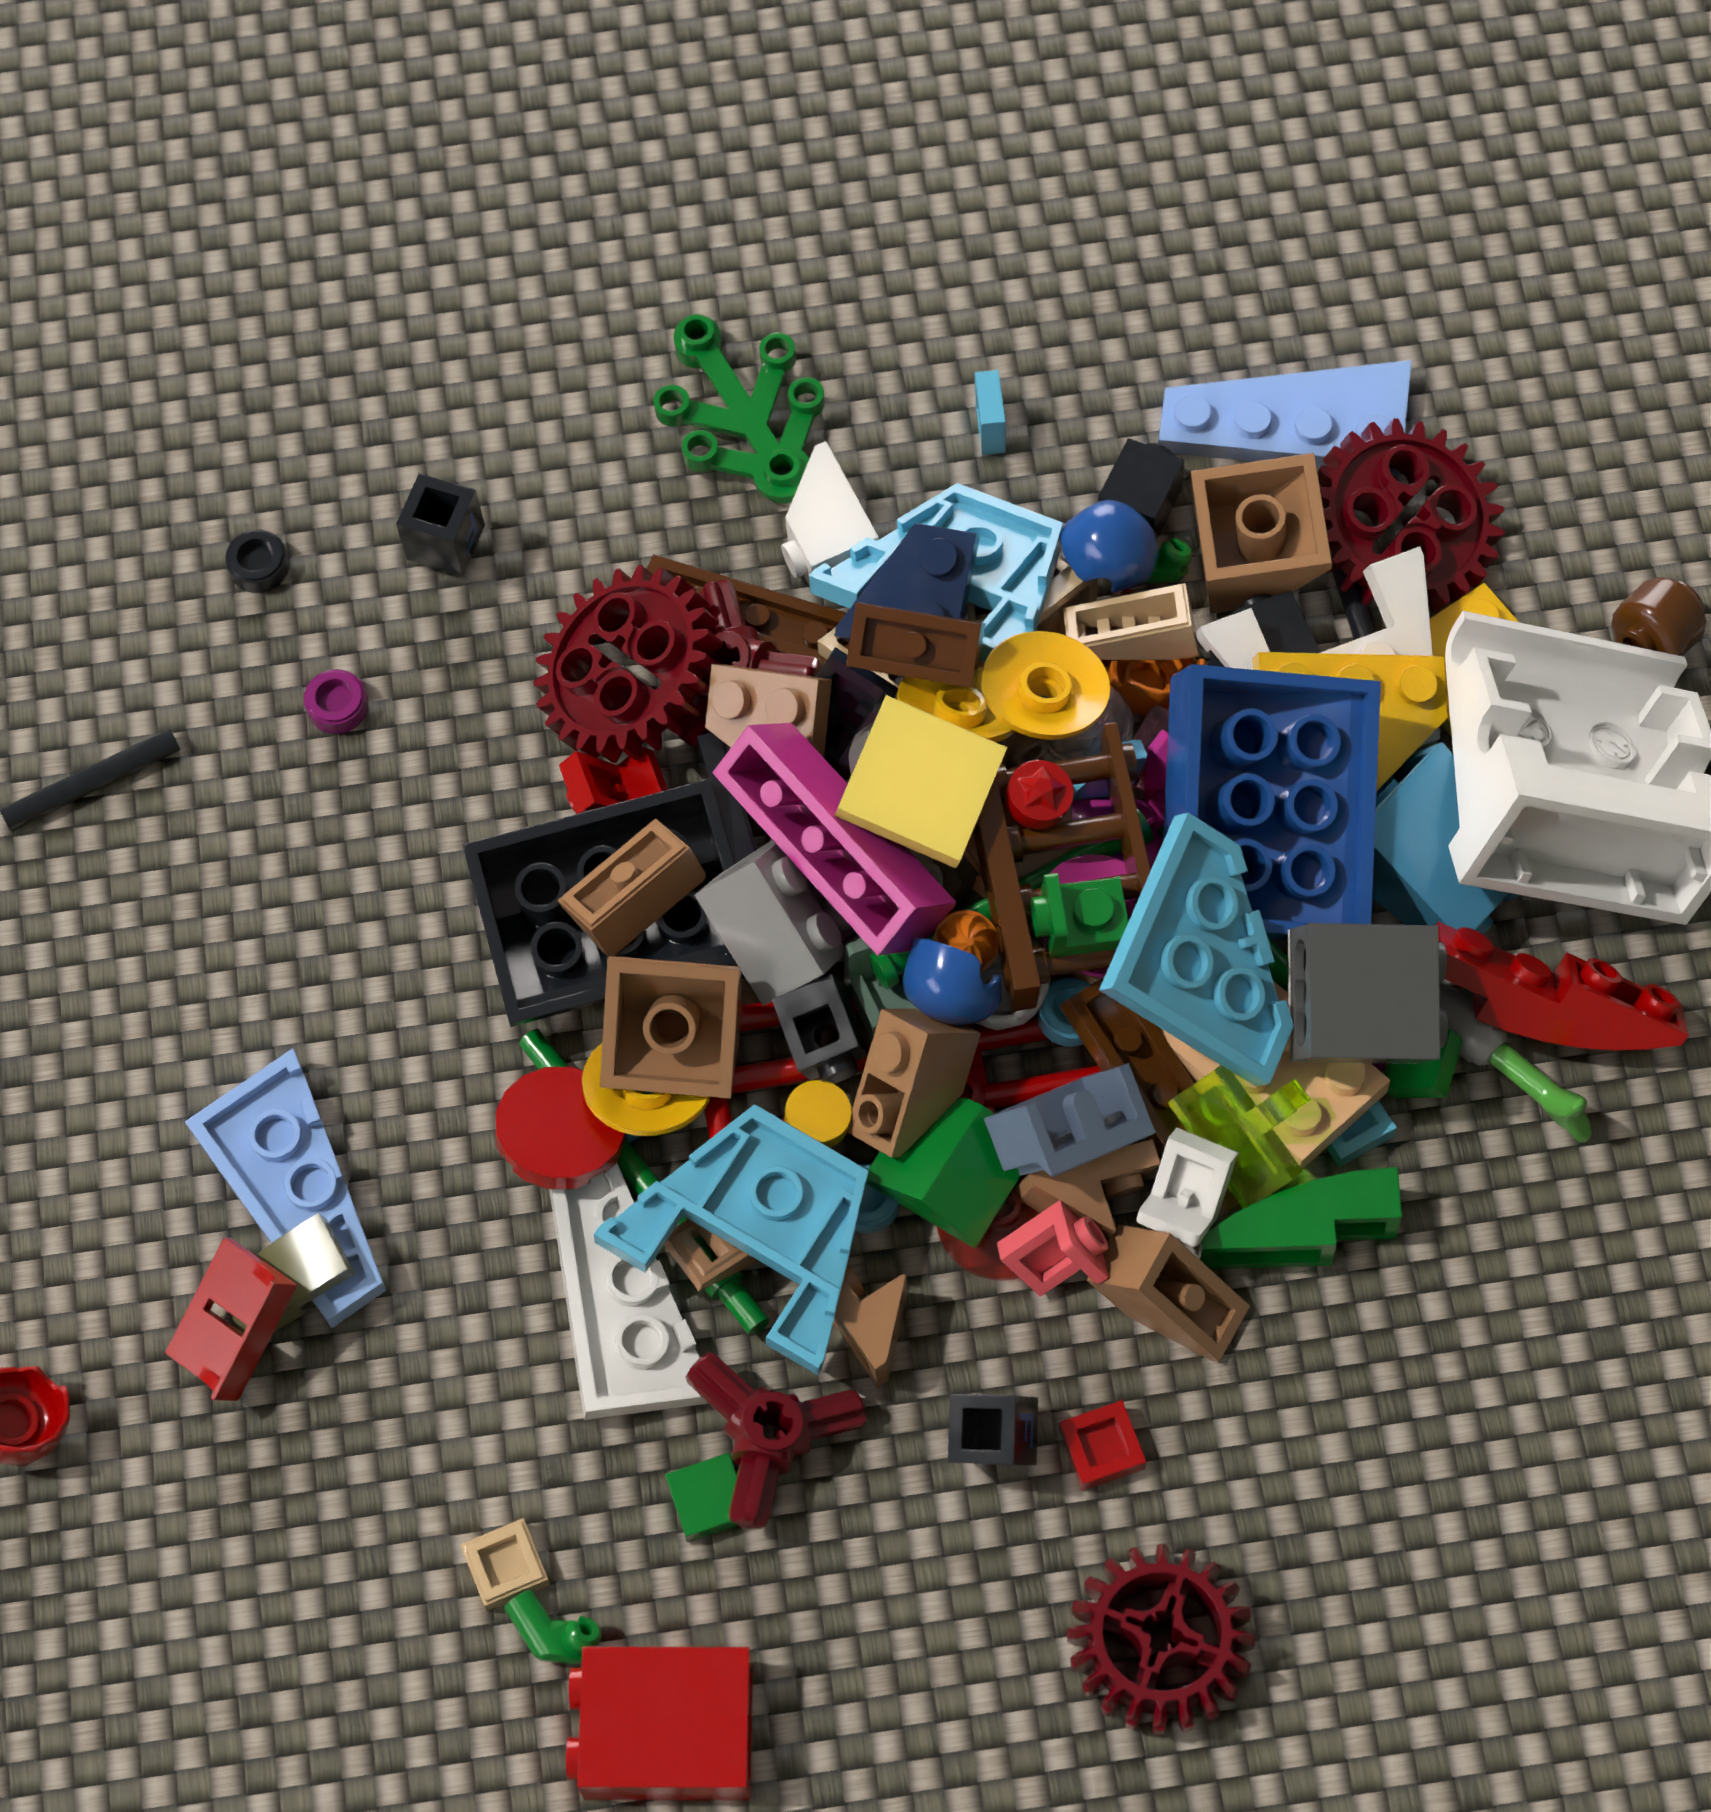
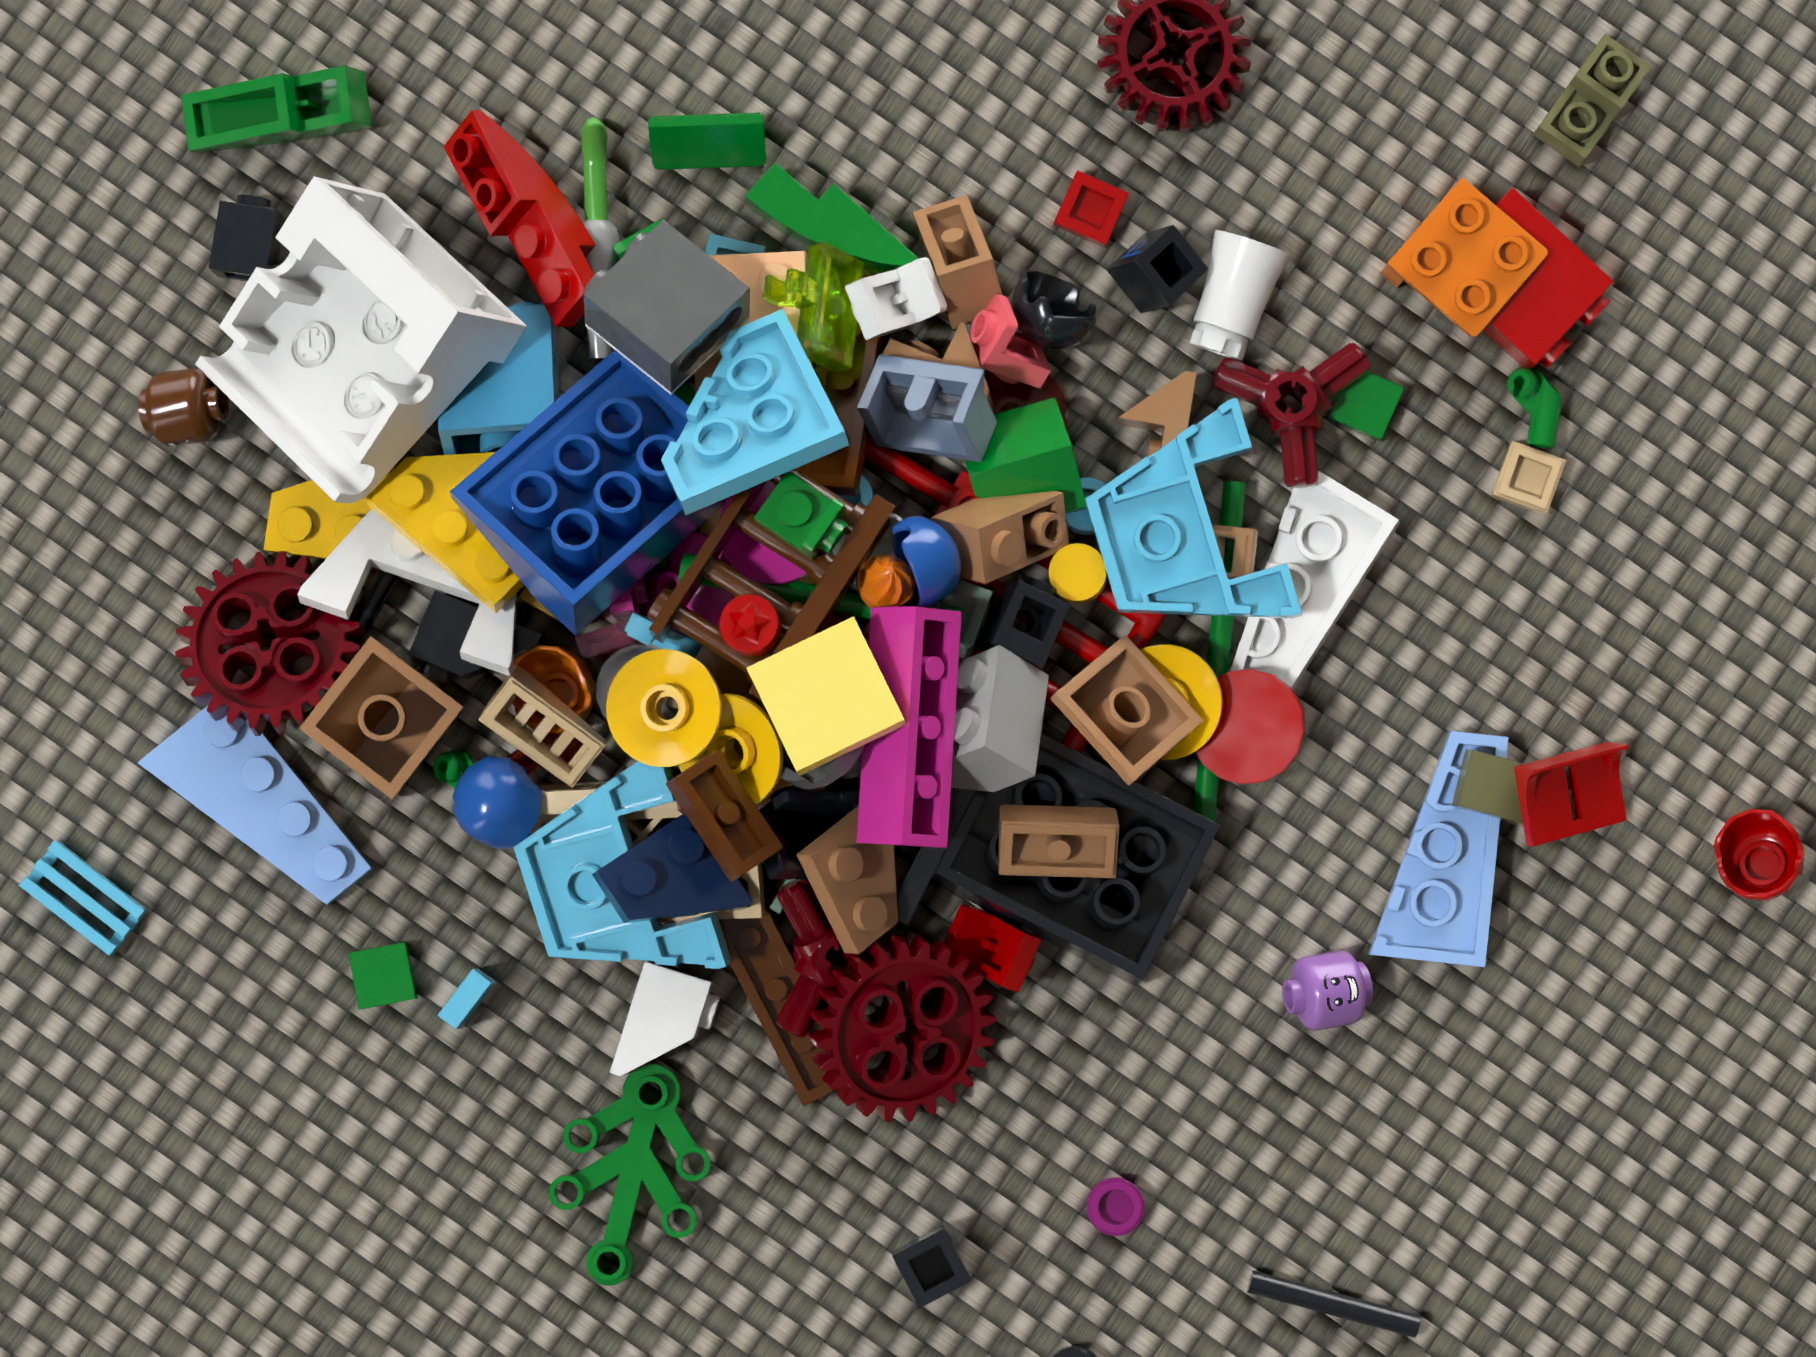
camera: 140 degrees left, 20 degrees up
black brick [1098,438,1184,541] -> none
none -> medium azure tile [19,840,148,956]
none -> green tile [348,942,418,1010]
none -> green slope [648,112,766,170]
none -> black hair [1011,271,1096,349]
none -> white plant [1190,230,1291,361]
none -> medium lavender head [1282,950,1373,1031]
none -> orange bracket [1380,177,1548,338]

